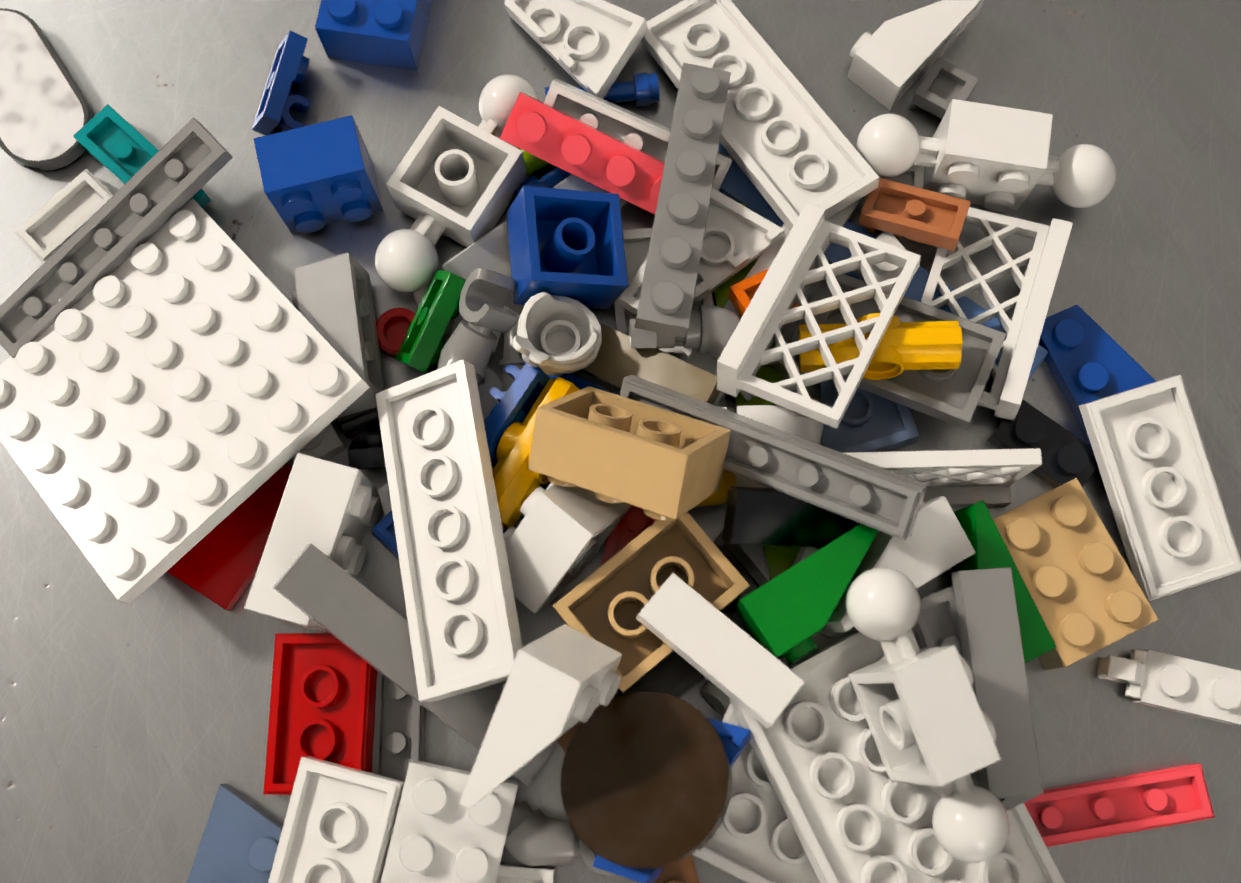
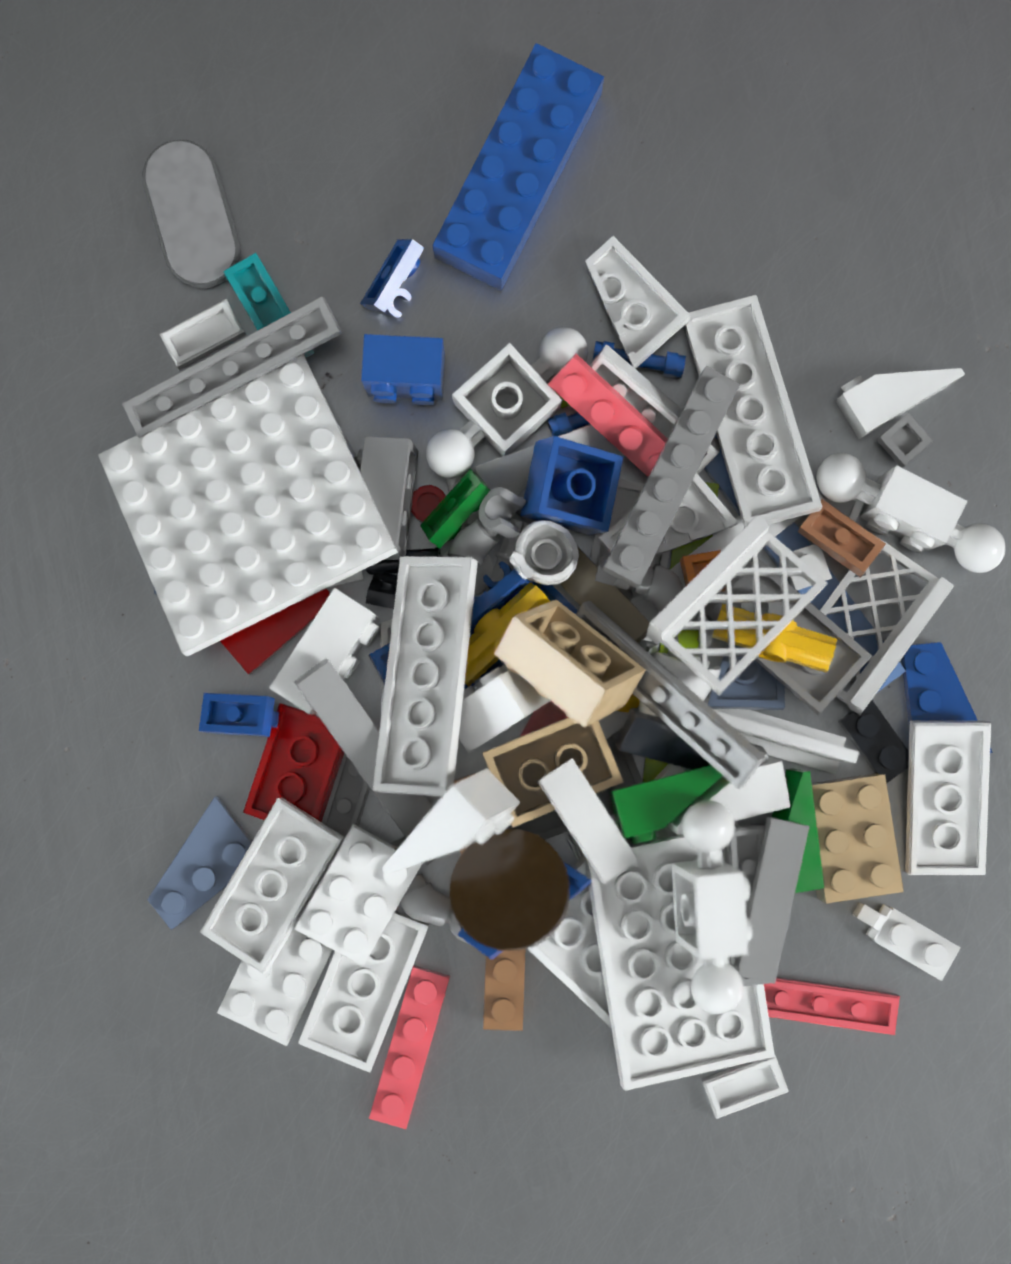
camera: 15 degrees right, 10 degrees up
none -> blue plate [199,693,279,737]

